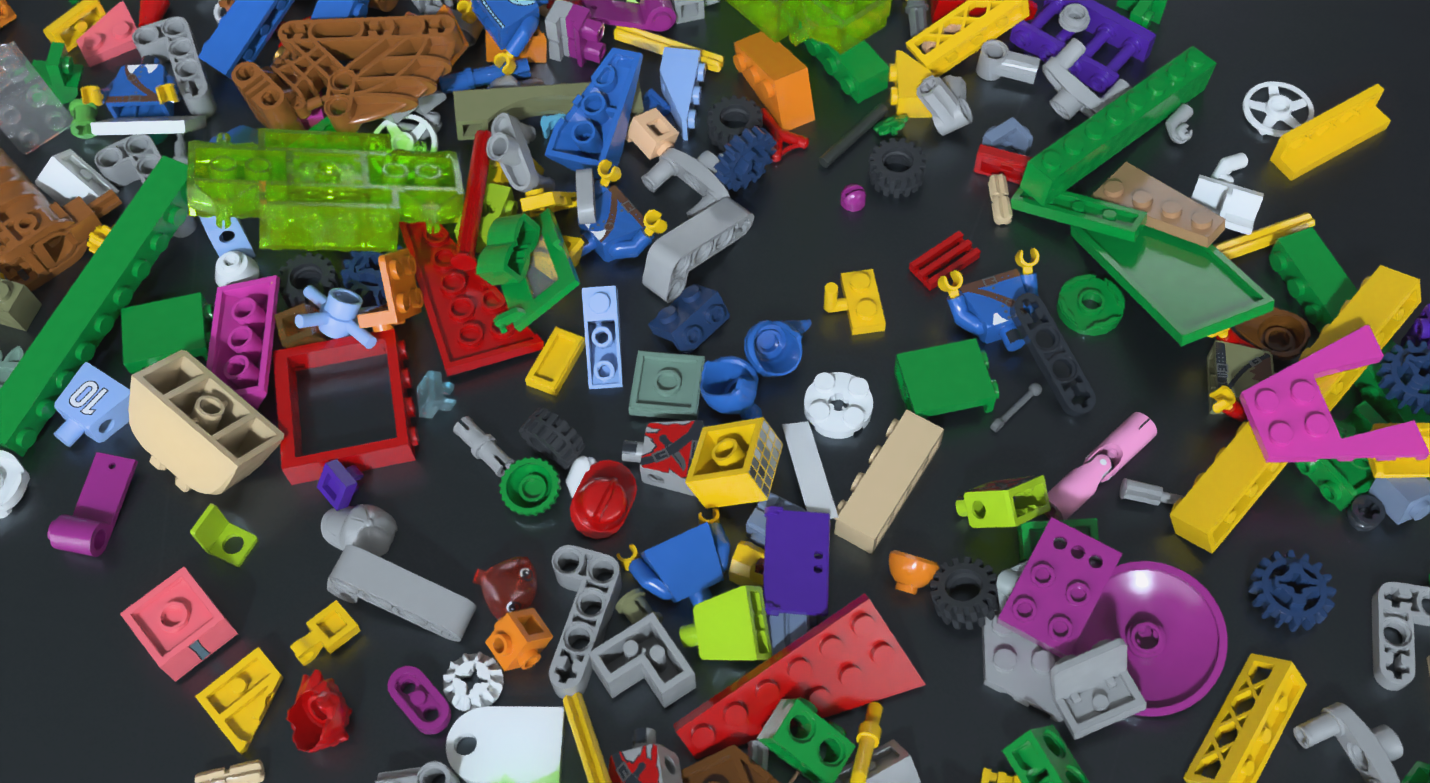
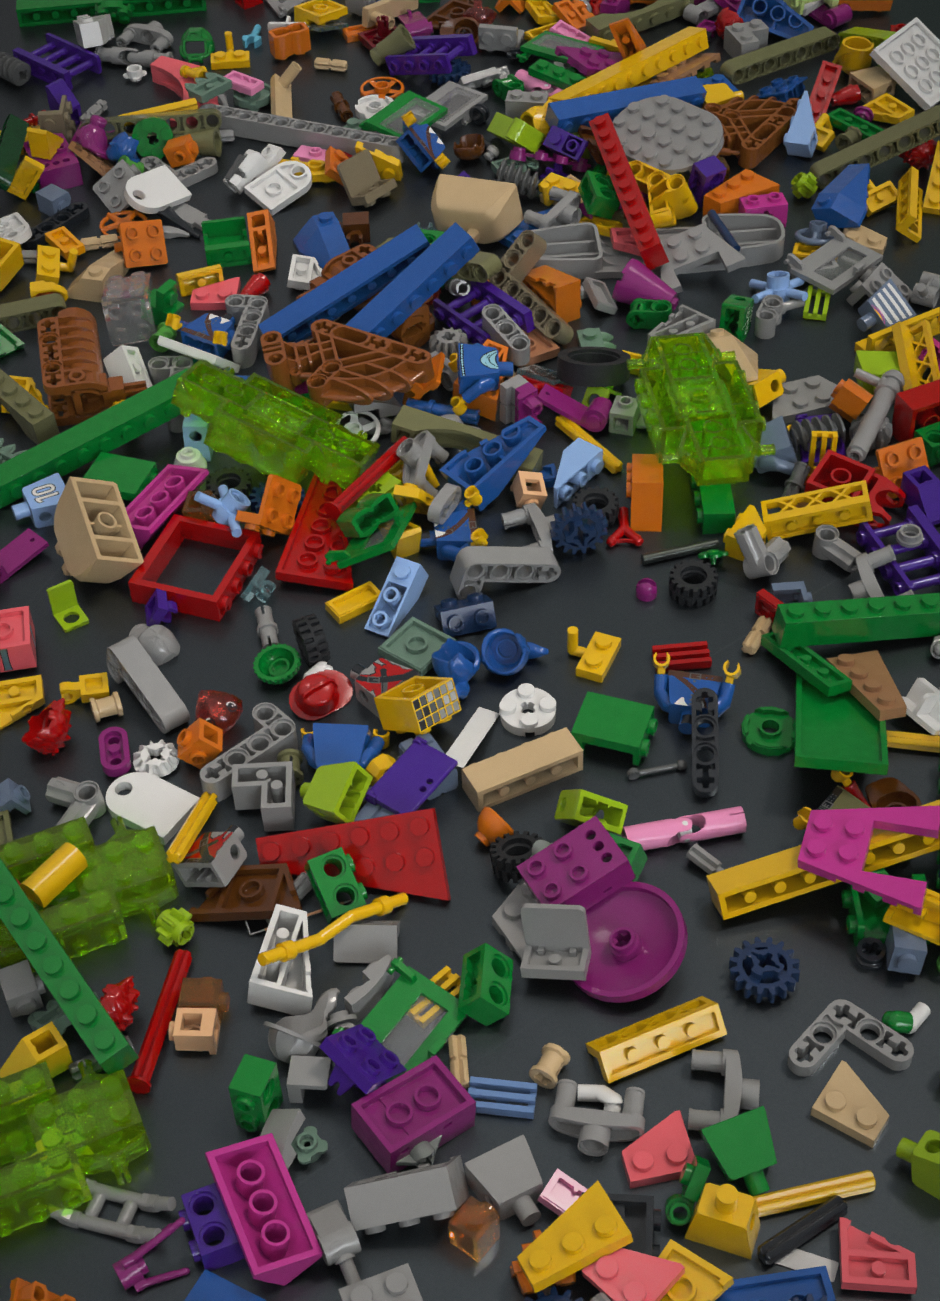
camera: 30 degrees right, 15 degrees down
none -> tan bush [89,691,124,723]

